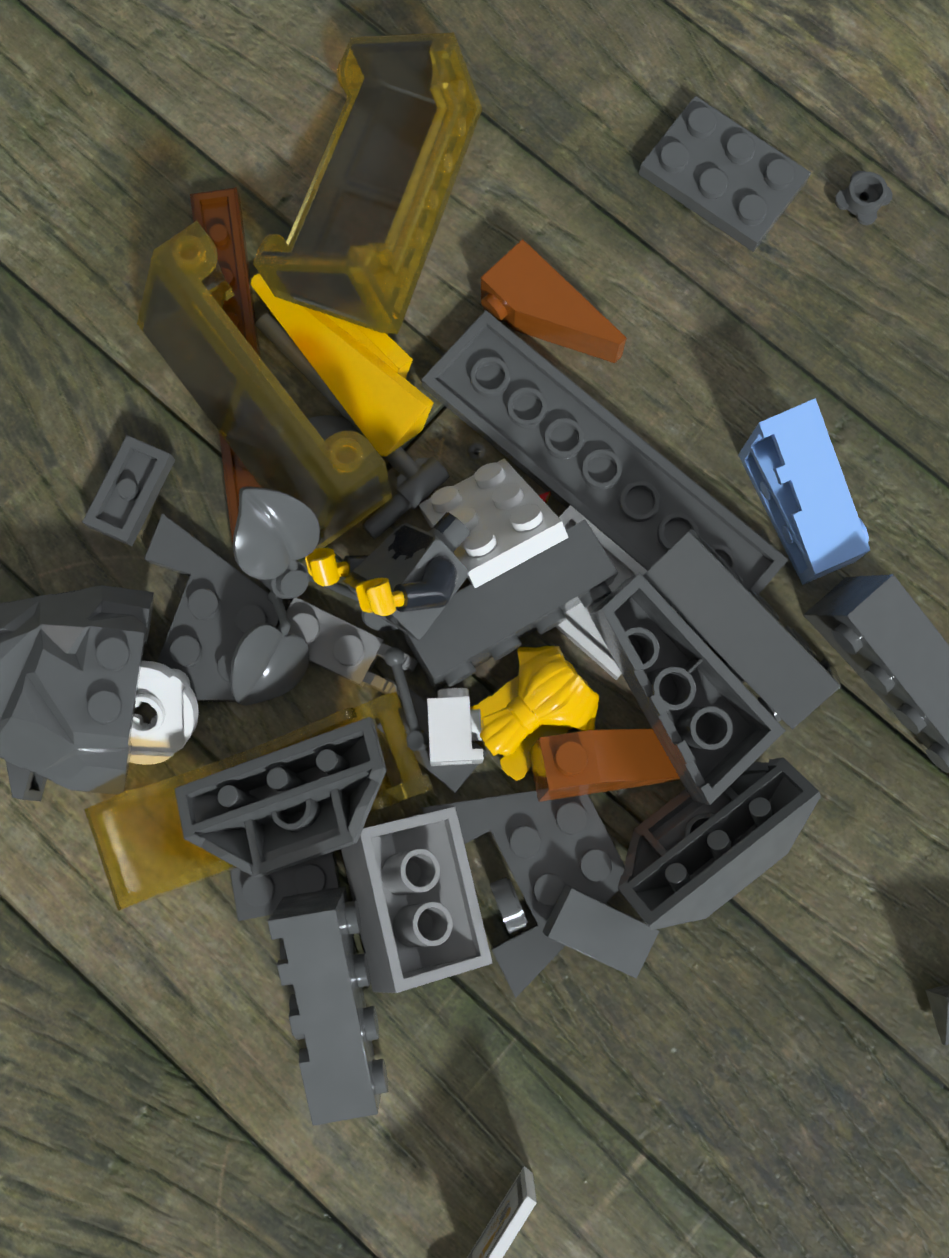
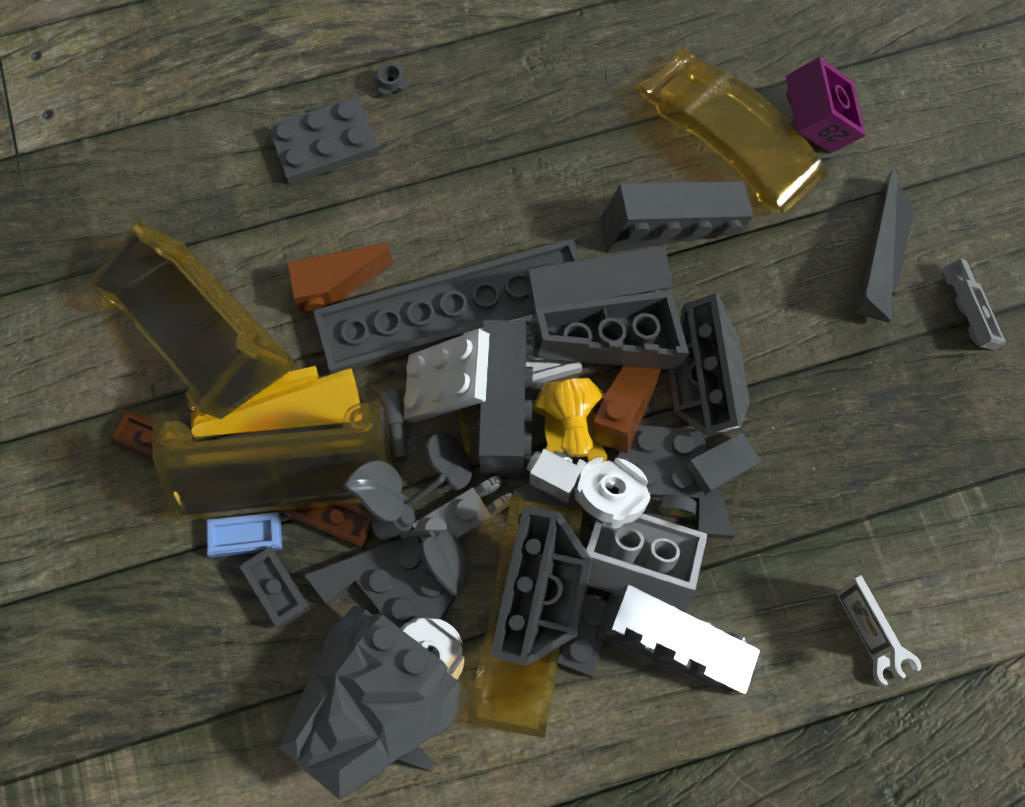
camera: 60 degrees left, 10 degrees down
torso [305,512,470,641] -> none
dark grey hinge [384,647,429,751] -> none
light blue wedge [738,398,870,585] -> none
none -> light blue tile [206,512,282,558]
none -> white plate [575,457,650,529]

